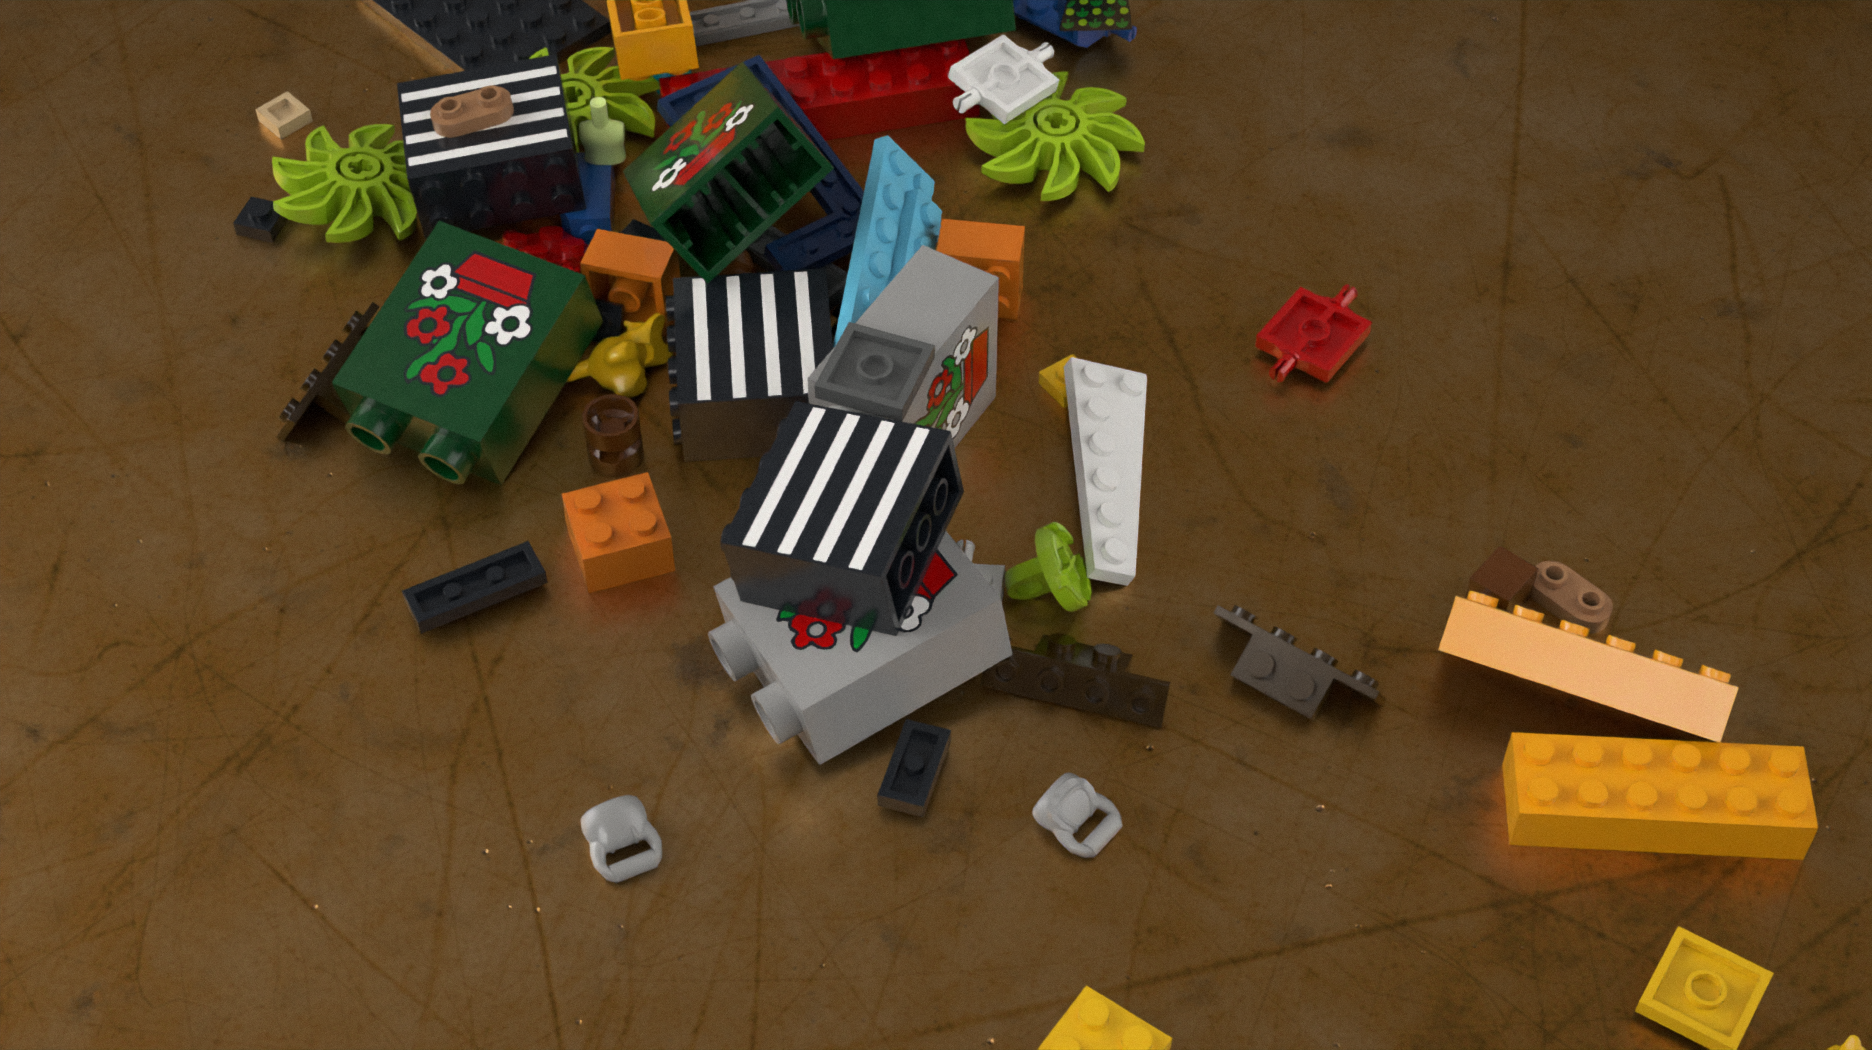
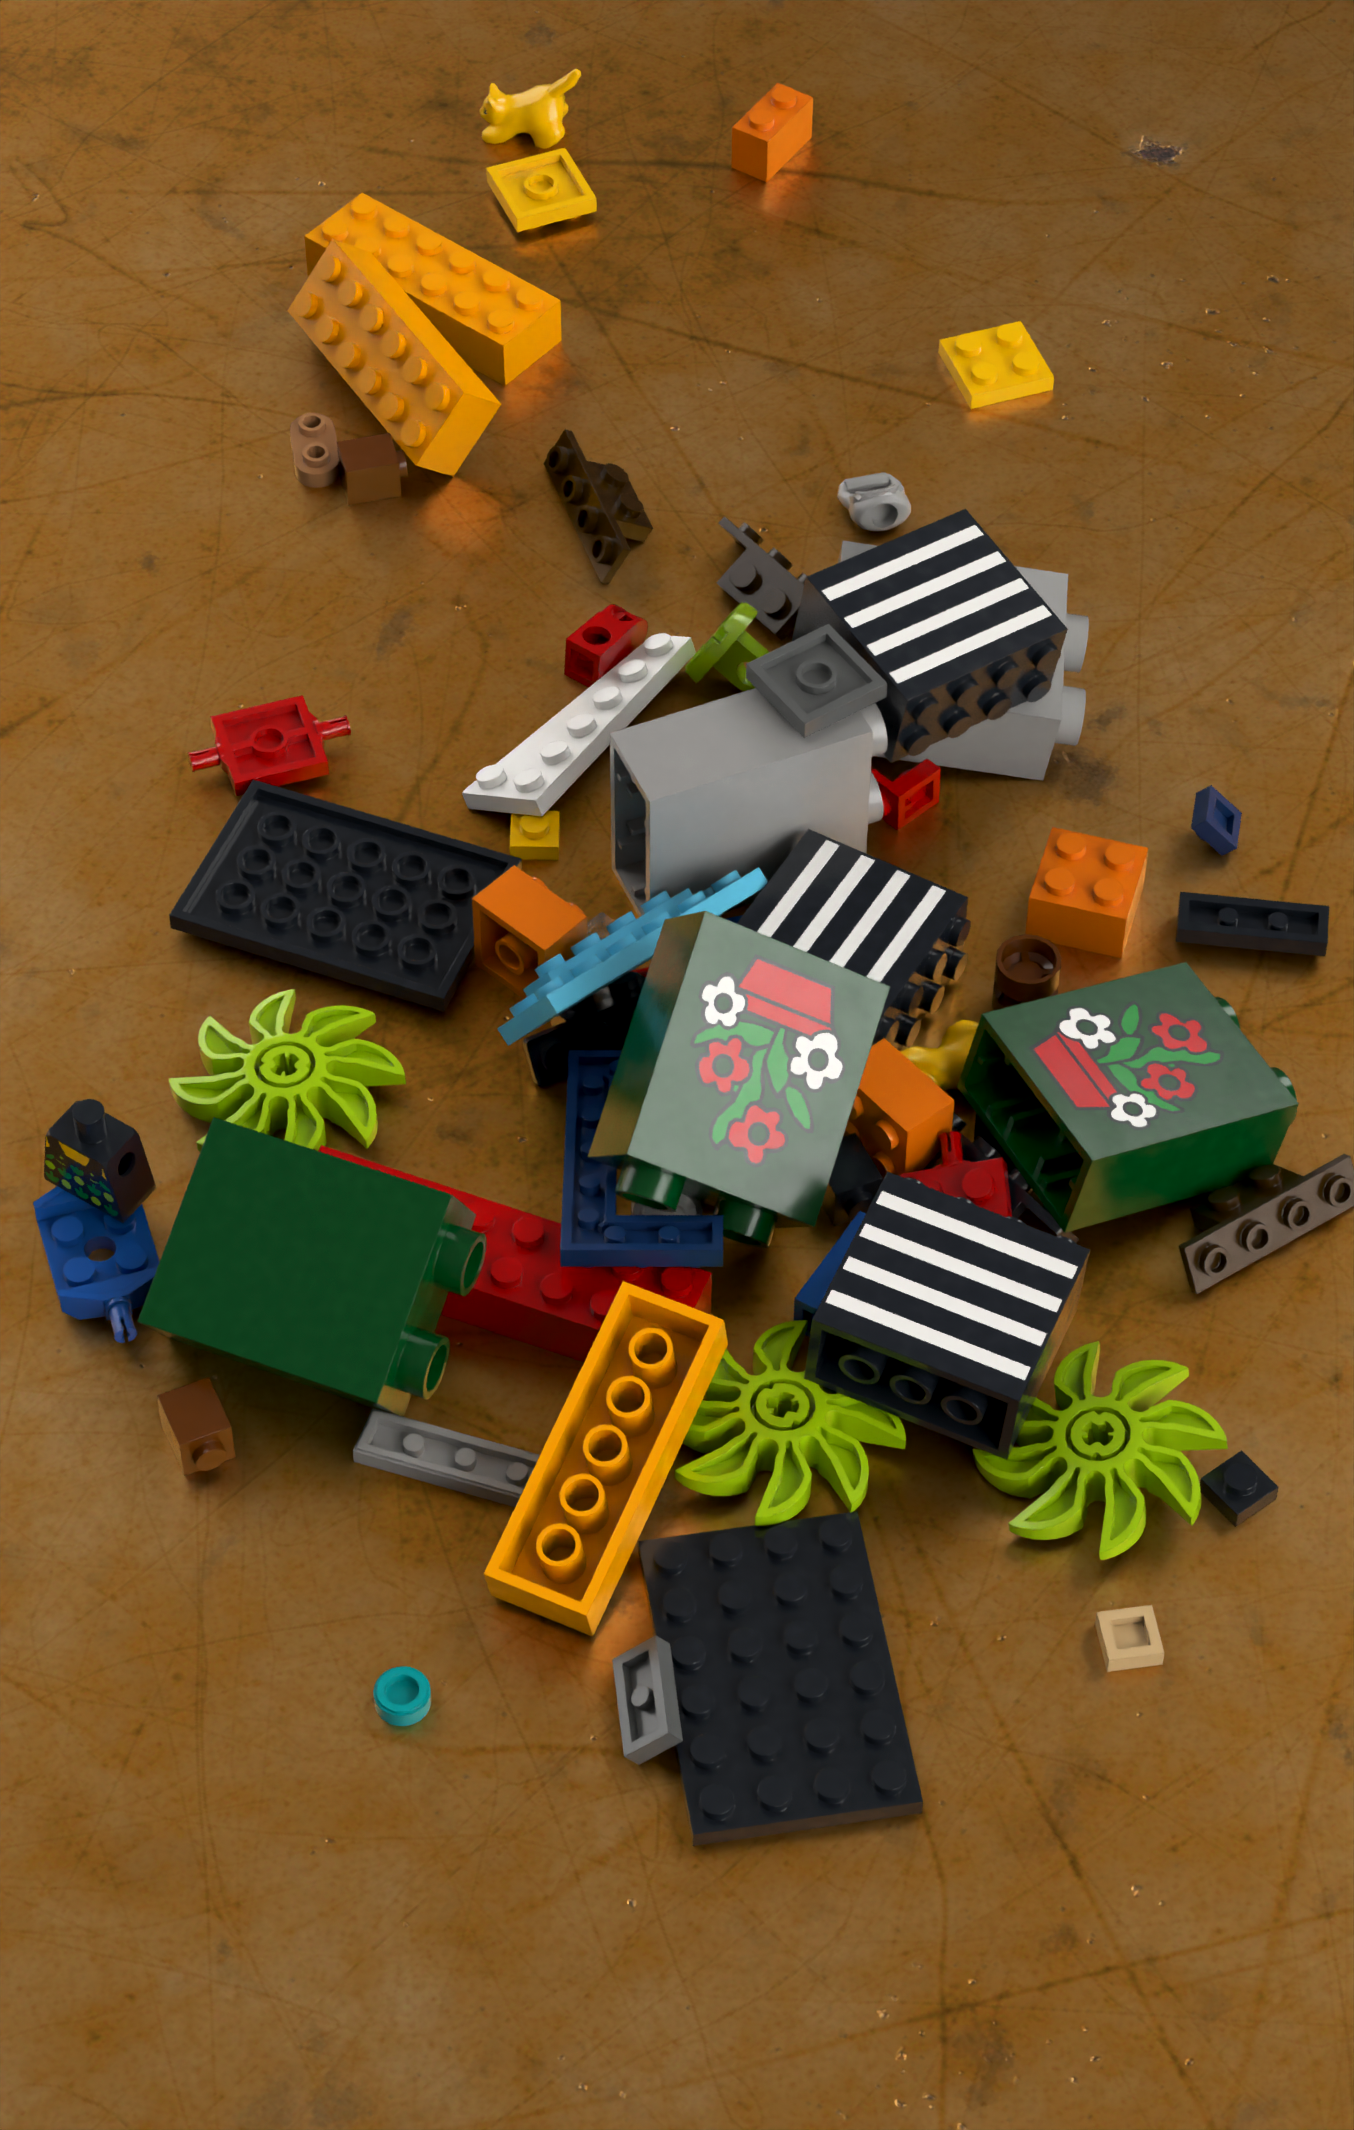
camera: 145 degrees left, 0 degrees up
medium nougat plate [430,85,514,138] -> none
yellowish green piece [579,97,626,165] -> none
light grey piece [580,795,662,883] -> none
white plate [948,34,1060,124] -> none
none -> black plate [169,780,522,1012]
none -> red leg [564,604,648,688]
none -> dark blue plate [1191,785,1242,856]

